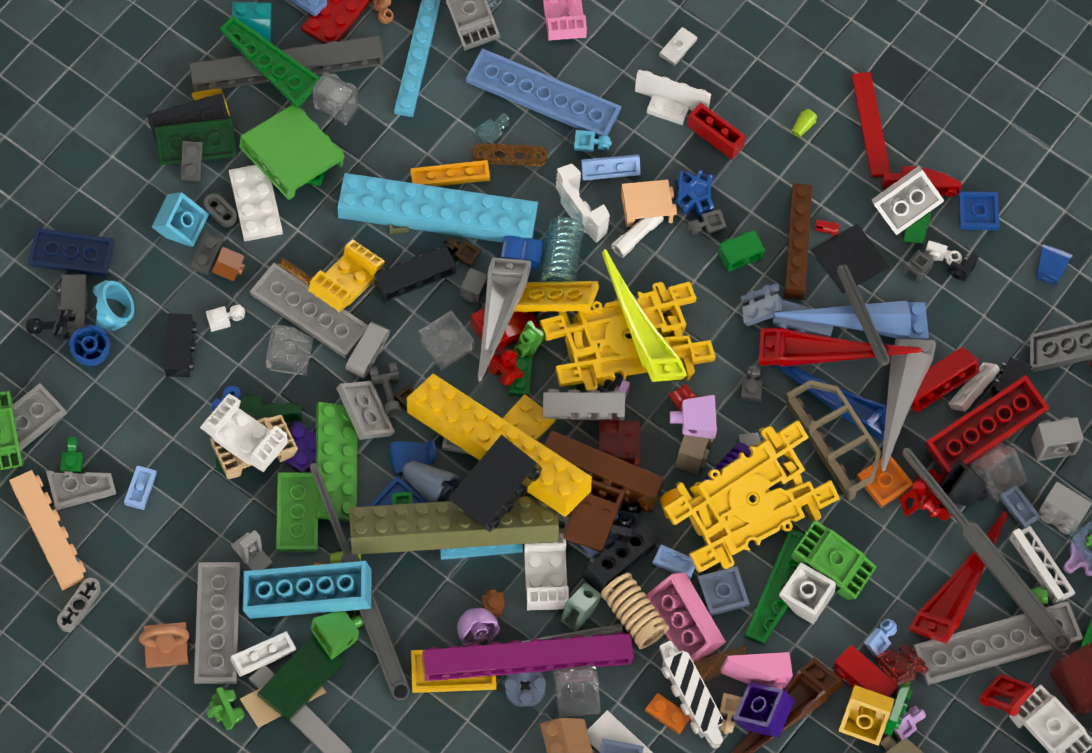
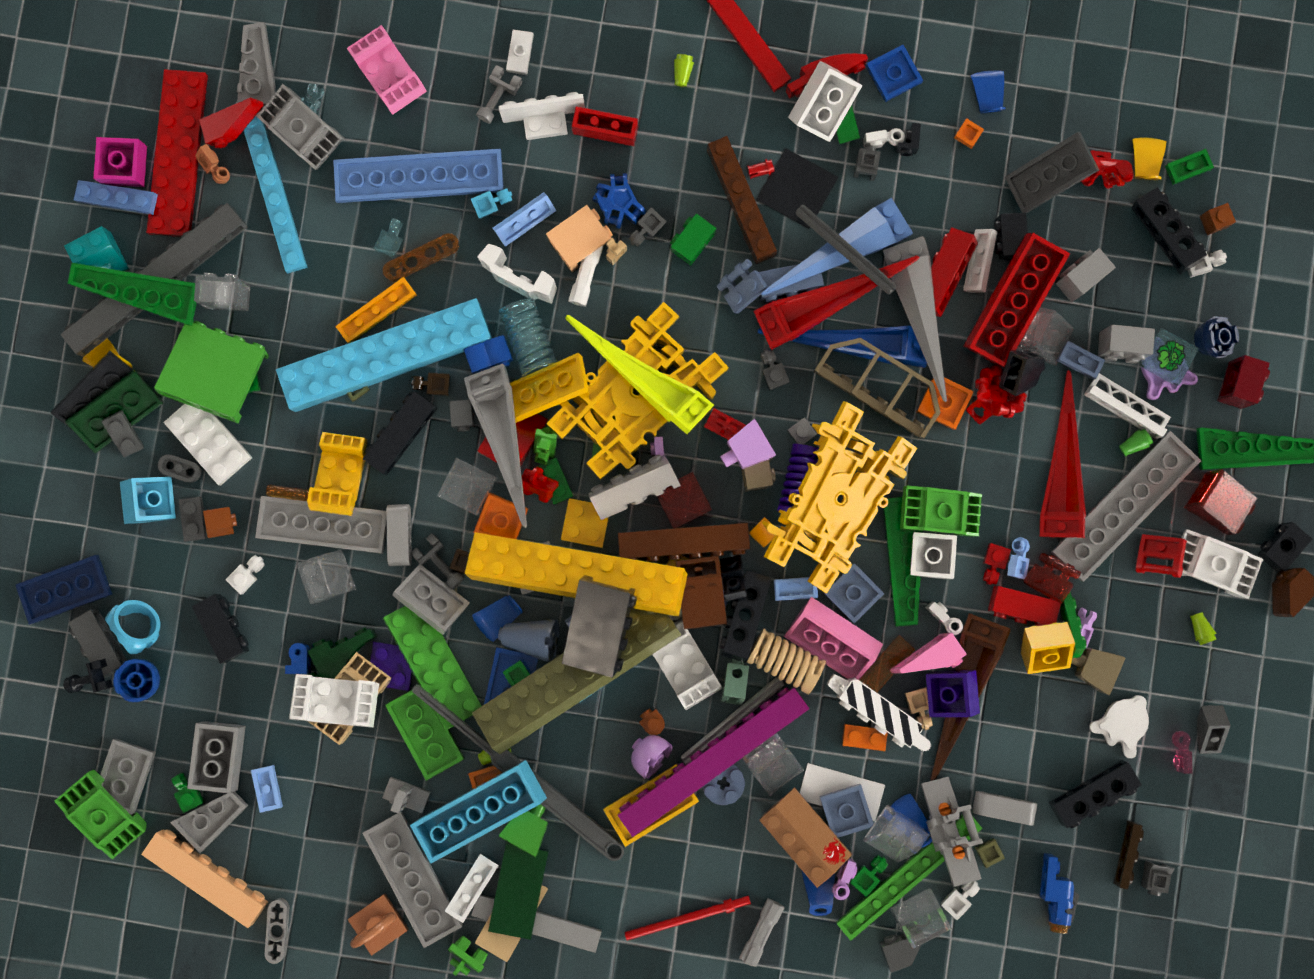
camera: 20 degrees left, 20 degrees up
dark grey piece [902,448,1071,653] -> none
none -> light grey brick [187,721,246,793]
none -> orange plate [473,493,529,539]
none -> light grey bar [476,65,522,124]
none -> tan plate [606,238,627,265]
none -> white plate [925,602,963,635]
none -> orange plate [954,118,984,149]
none -> red plate [983,543,1011,585]

